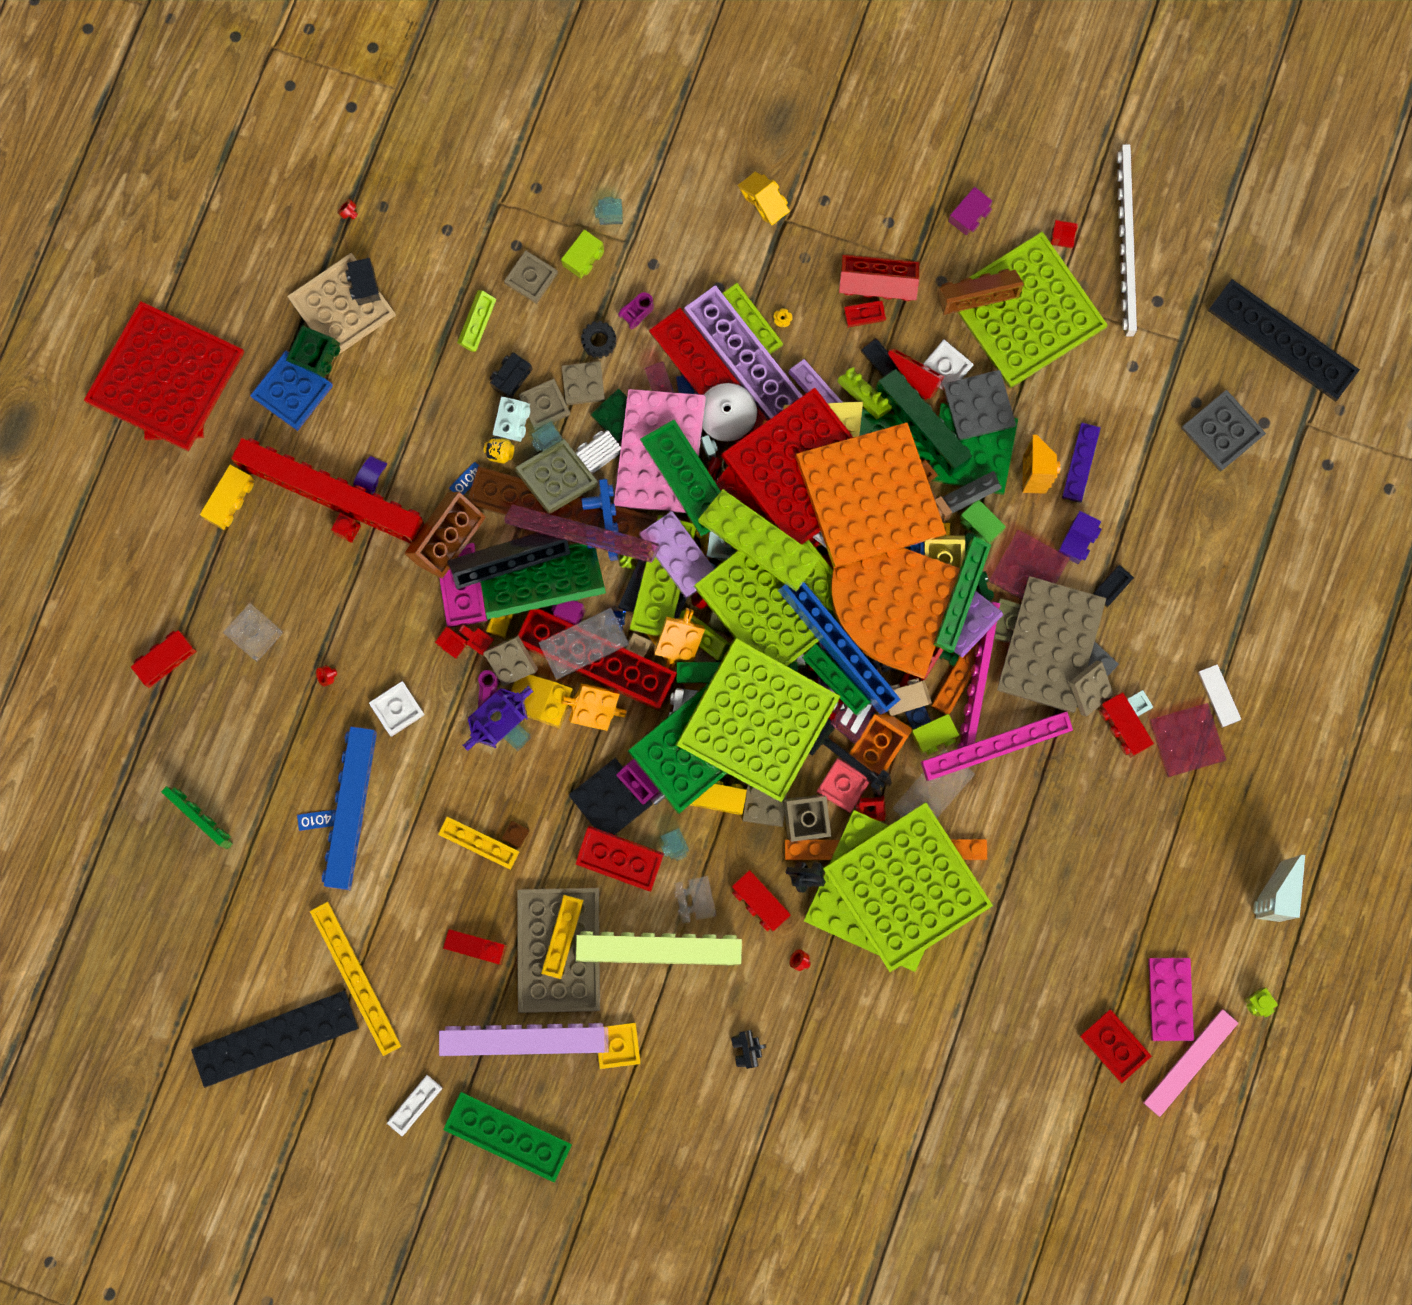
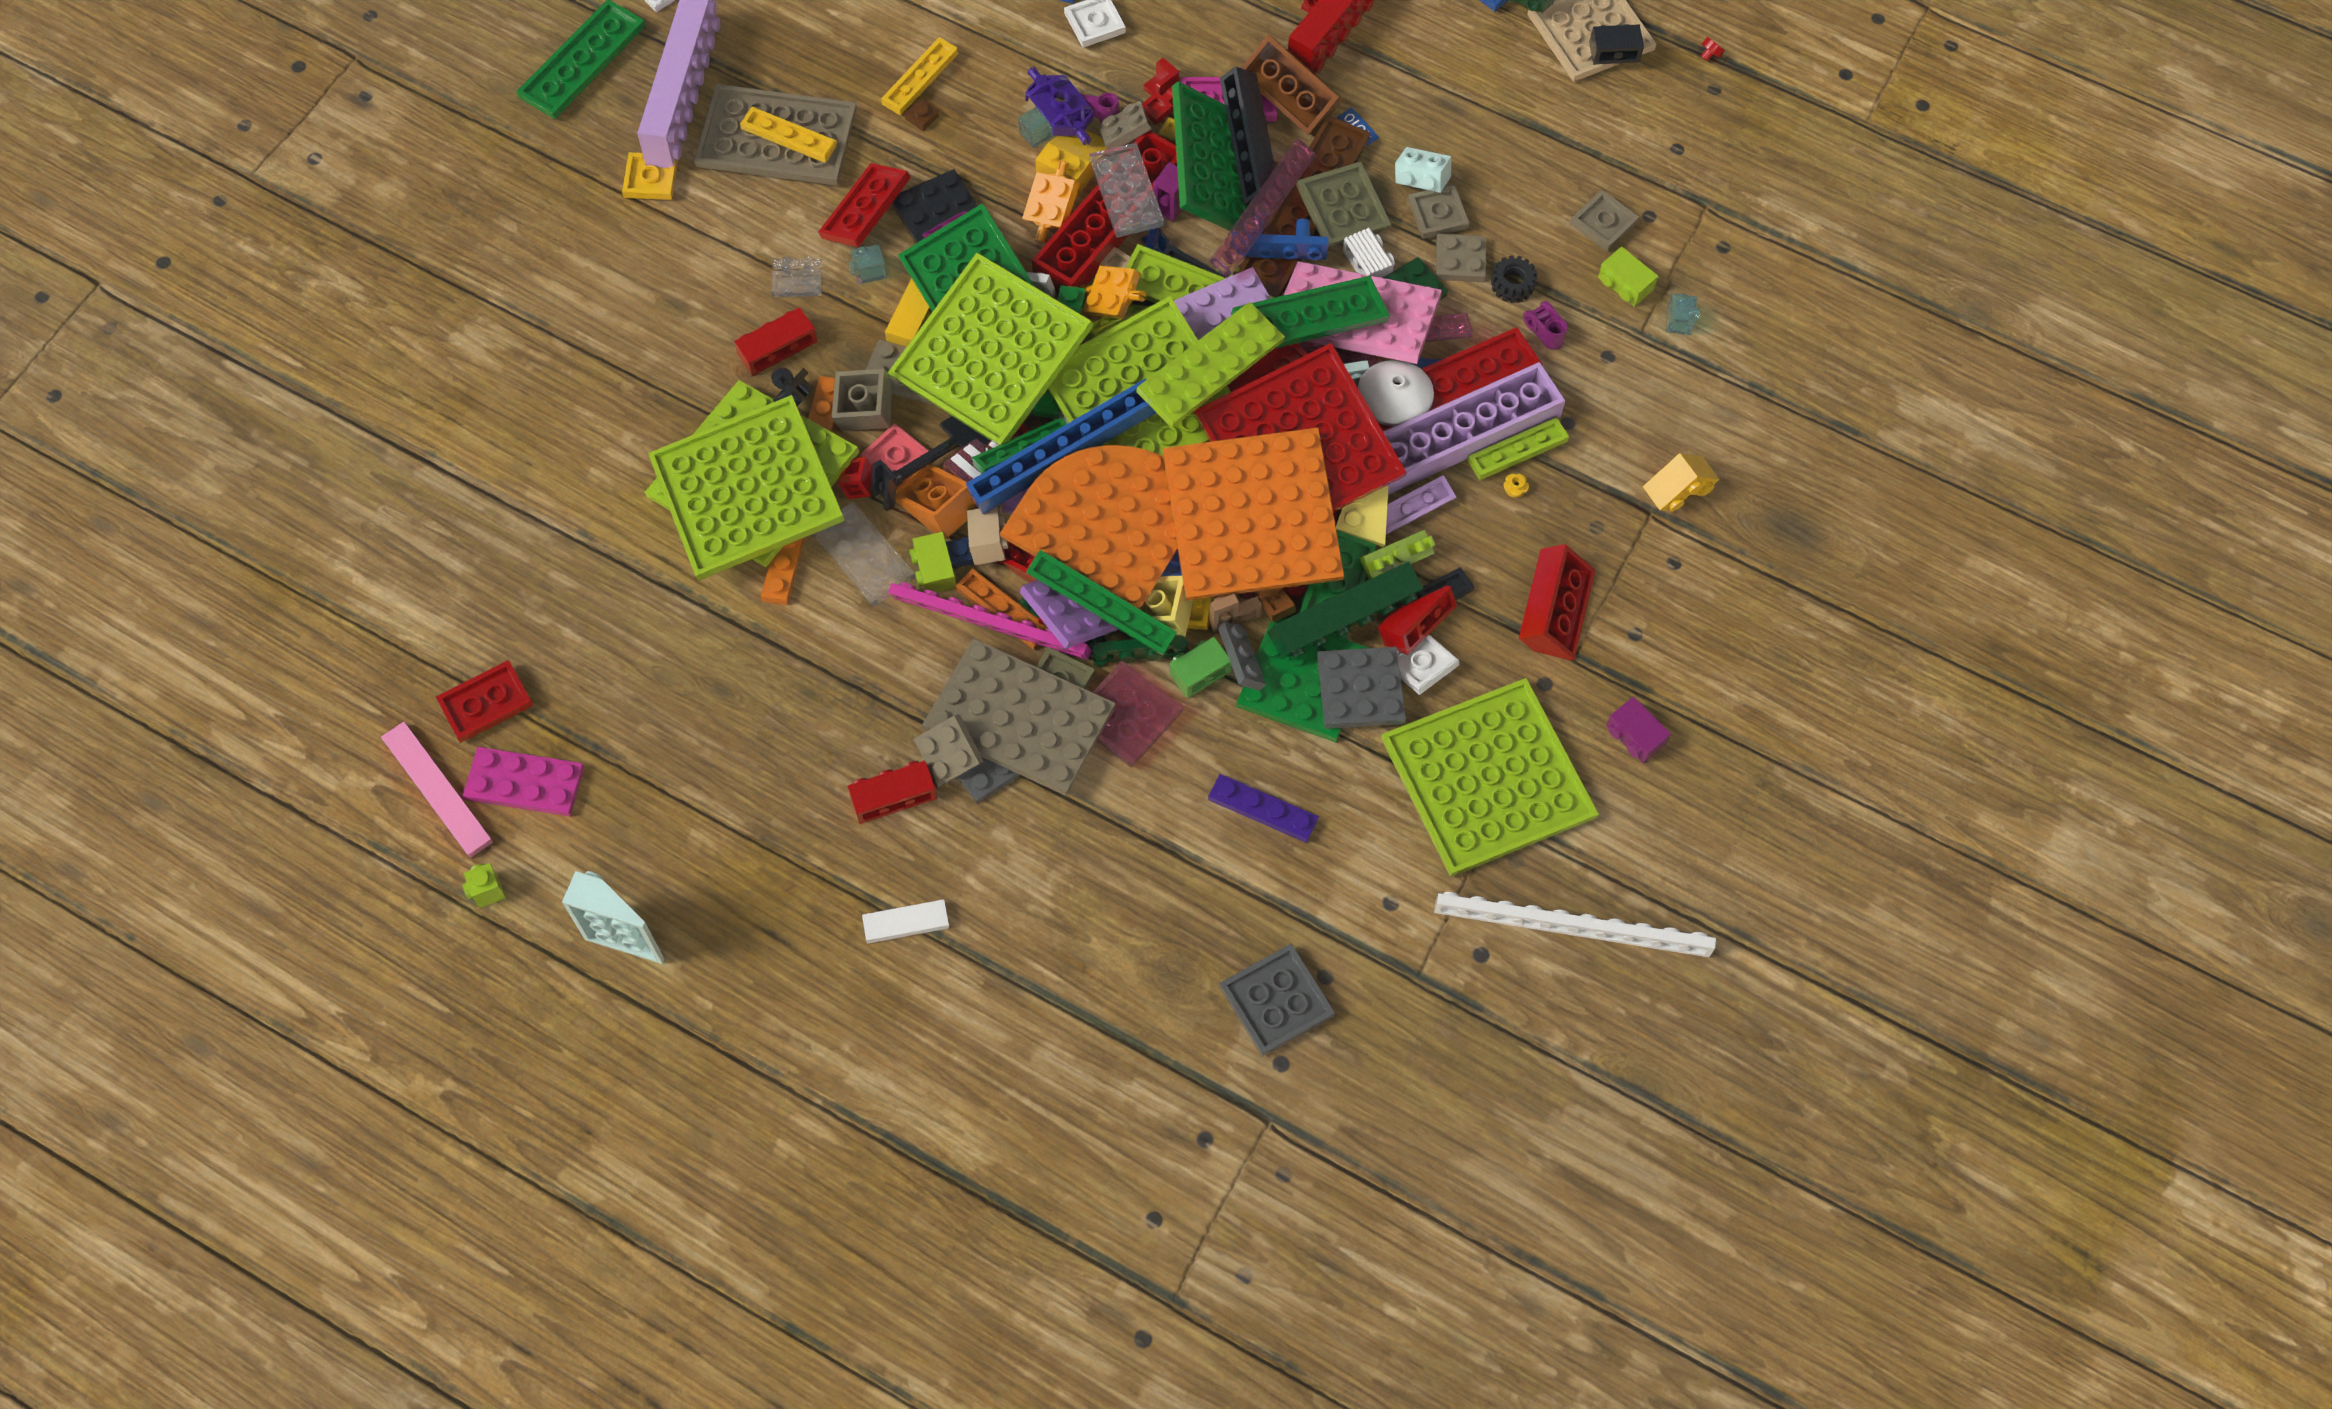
camera: 95 degrees right, 15 degrees down
dark purple panel [353,456,387,495] -> none
red slope [443,929,507,965] -> none
lime plate [457,290,496,352] -> none
yellow head [484,436,514,464] -> none
black brick [489,352,533,399] -> none
clear light blue brick [531,422,563,452] -> none
yellowish green brick [575,931,742,965] -> none
black hips [731,1030,767,1069] -> none
red tile [789,949,811,971] -> none
red plate [844,300,886,328] -> none
dark pink plate [920,711,1073,781] -> none
dark orange slope [938,269,1024,315] -> none
light orange slope [1022,435,1060,494] -> none
red panel [1050,220,1078,248] -> none
dark purple brick [1057,511,1102,564] -> none
black tile [1093,565,1134,608] -> none
light aqua plate [1127,690,1153,716] -> none
clear pink plate [1149,703,1226,778] -> none
black plate [1208,279,1360,402] -> none

